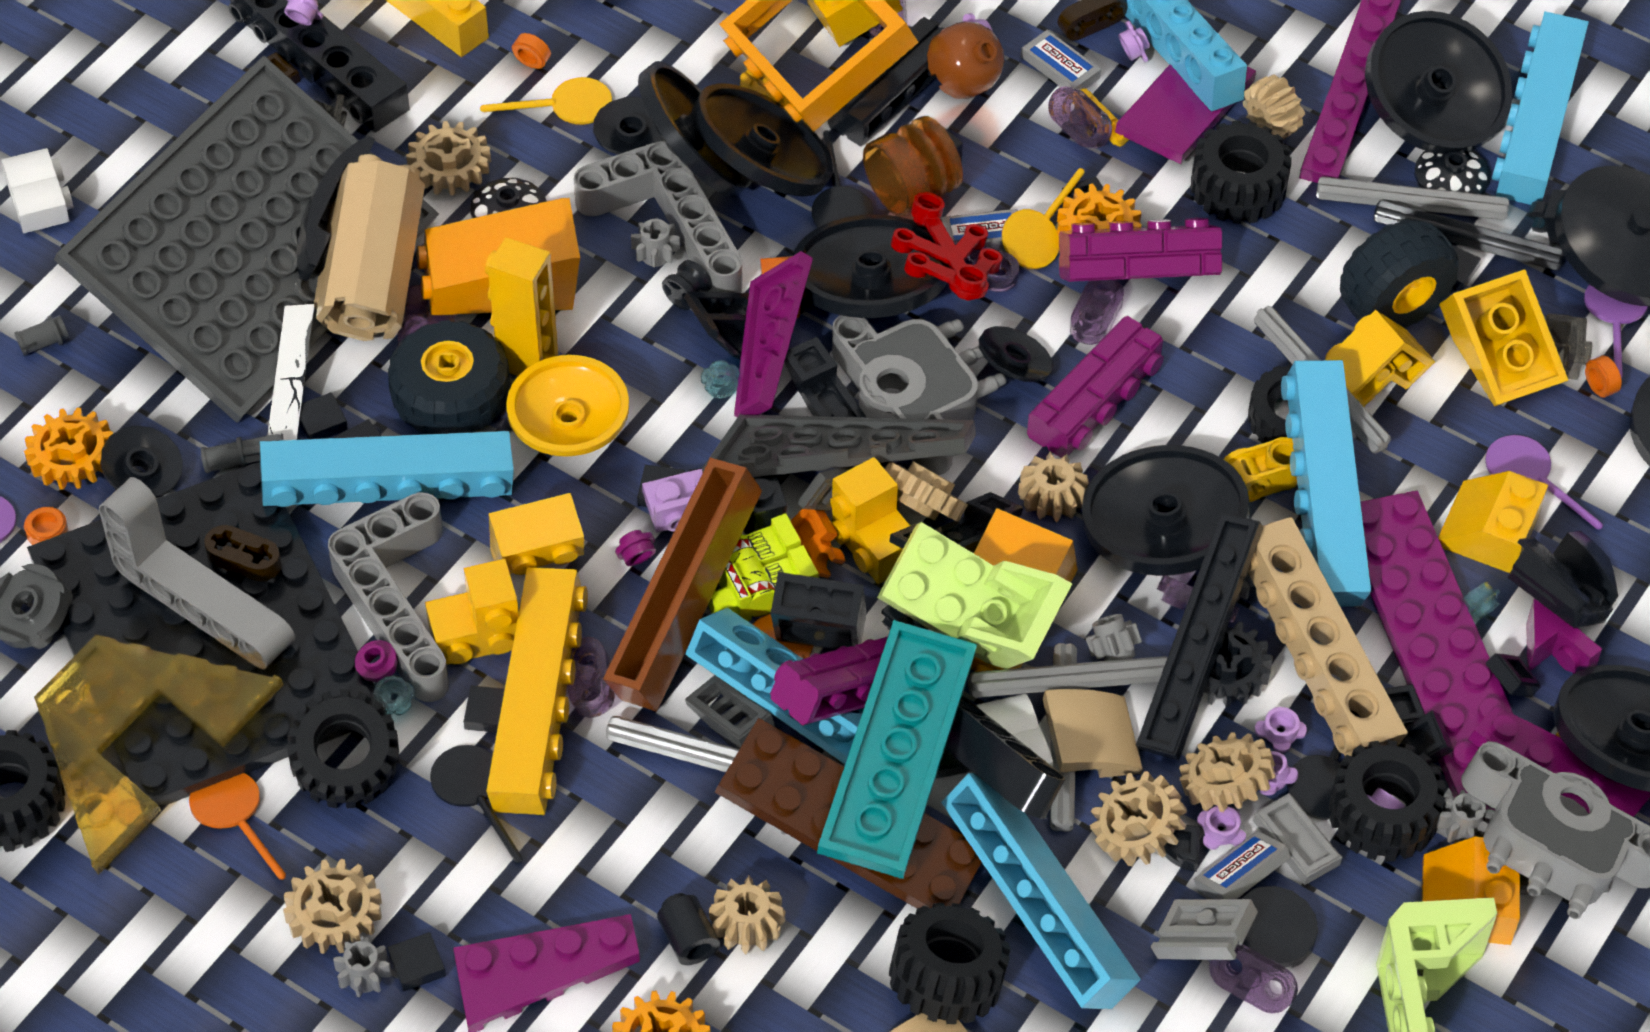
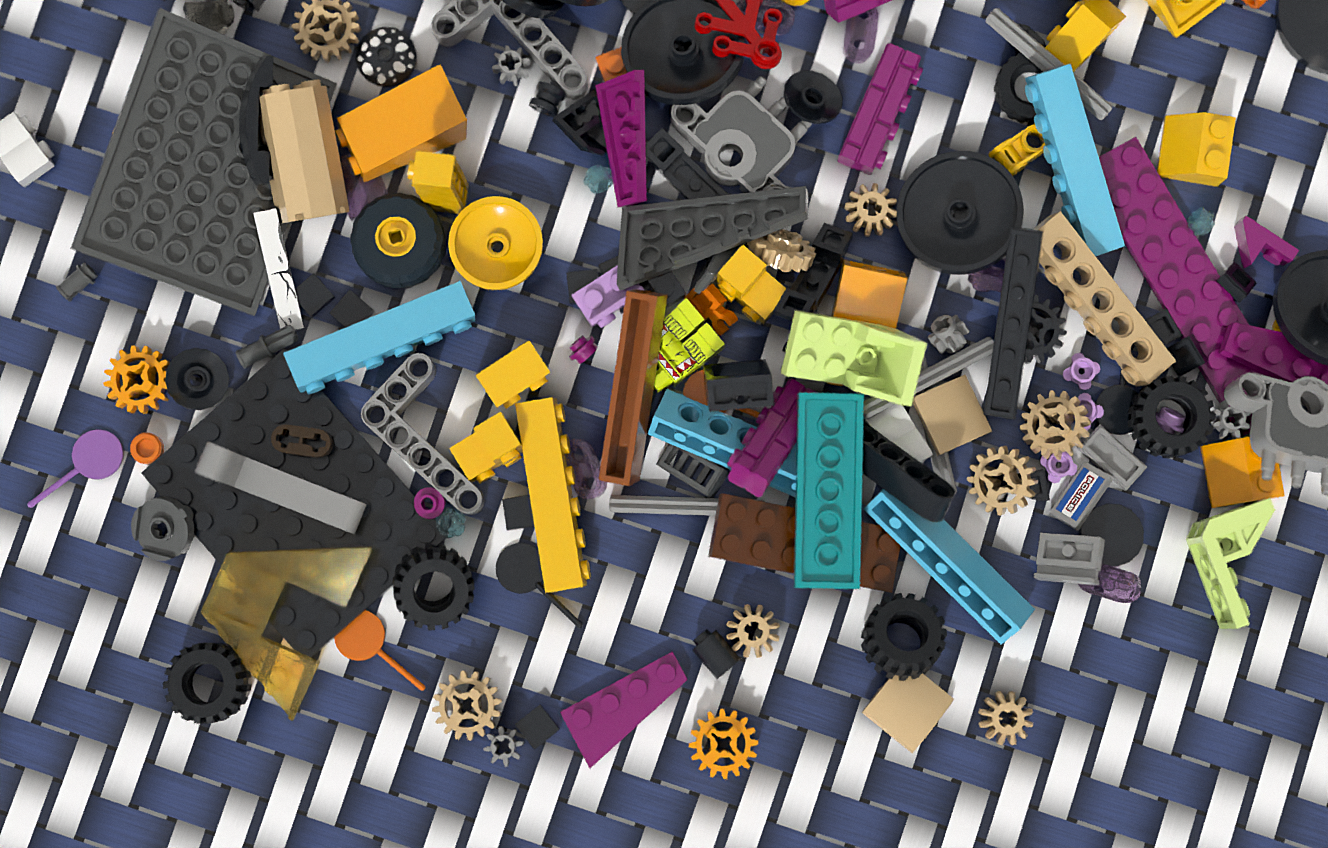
camera: 10 degrees left, 30 degrees up
medium lavender piece [1485,435,1603,530] -> none
black piece [1508,531,1618,628] -> none

